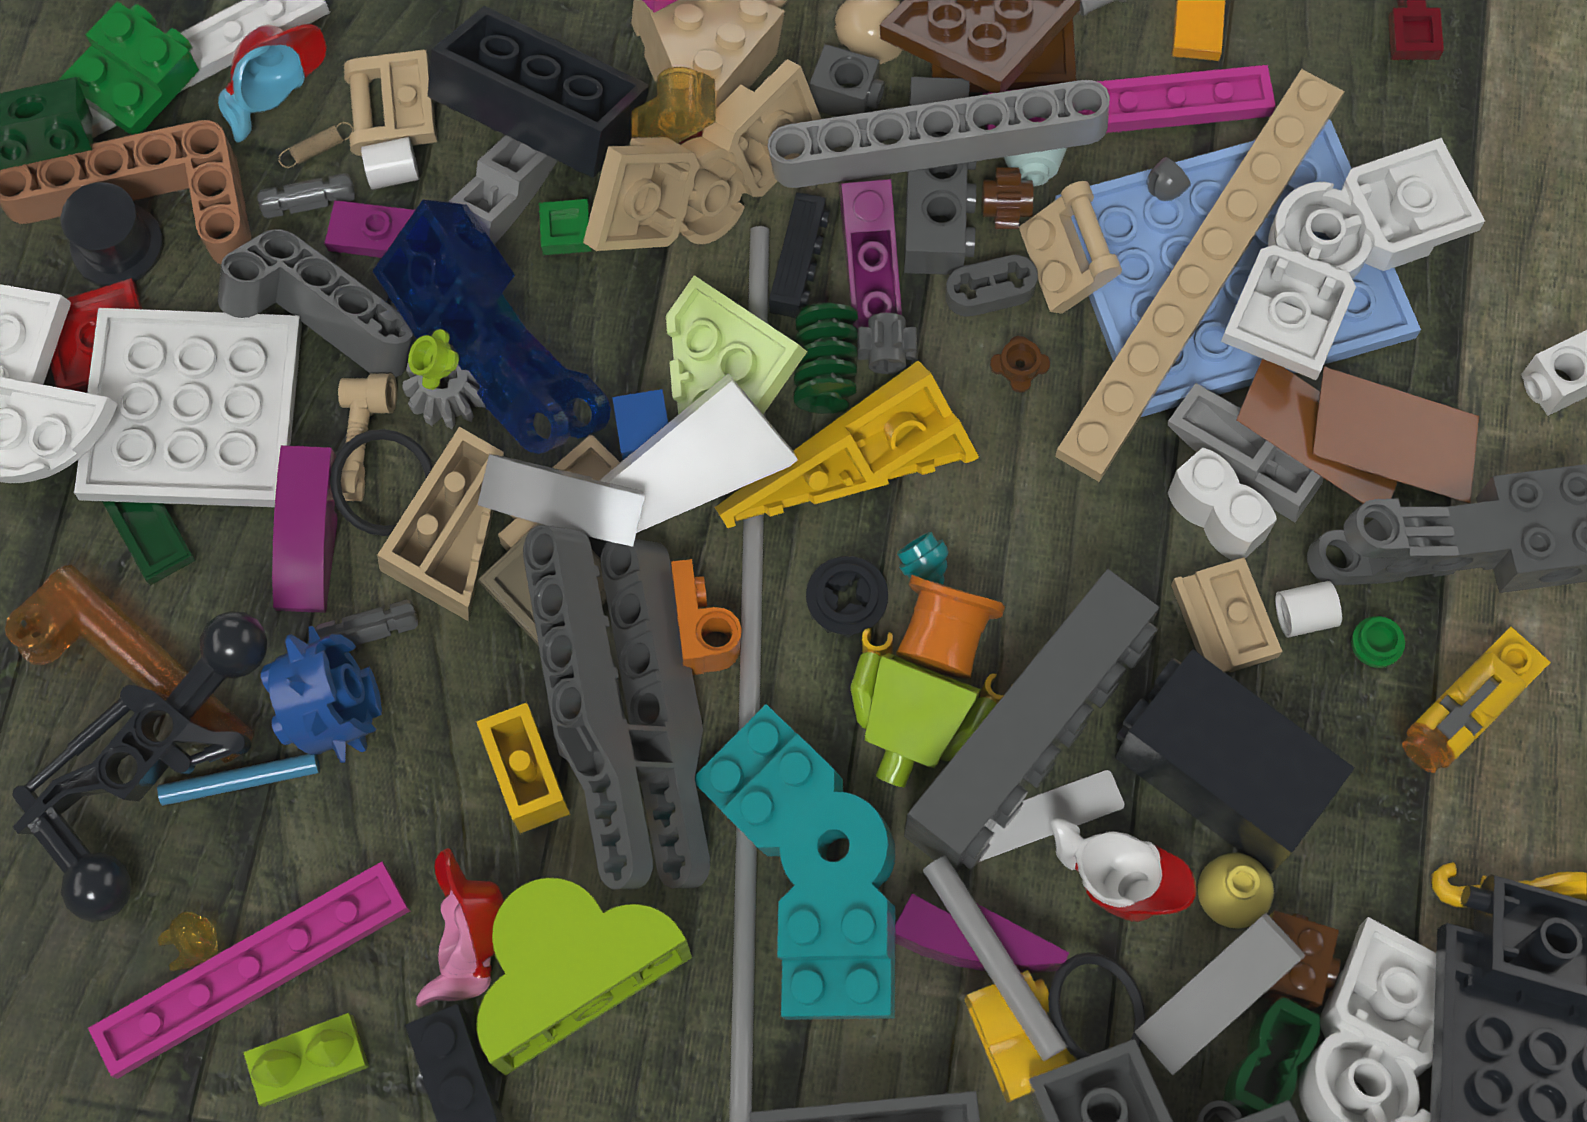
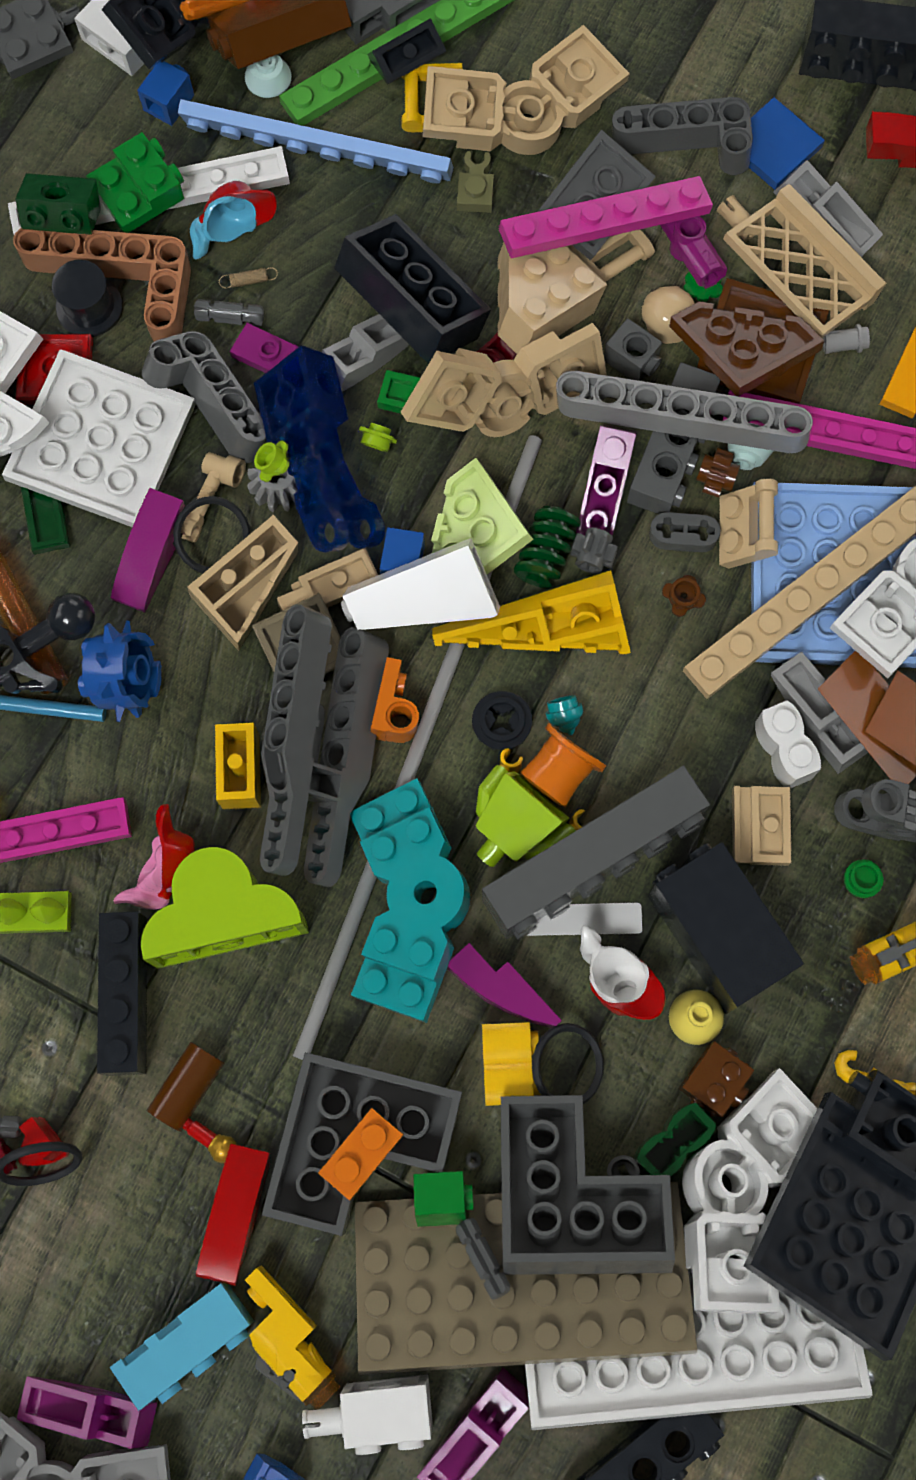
camera: 20 degrees right, 5 degrees up
dark grey axle [315,599,418,646] -> none
tan plate [344,50,437,156] -> none
white beam [361,137,419,190] -> none
light grey slope [478,453,645,547] -> none
clear yellow plate [632,67,716,143] -> none
black piece [769,192,831,318] -> none
light grey piece [923,856,1067,1062] -> none
light grey slope [1135,913,1305,1075] -> none
dark grey hinge [1147,157,1191,201] -> none
white beam [1275,581,1342,638] -> none
none -> lime plate [359,423,397,452]

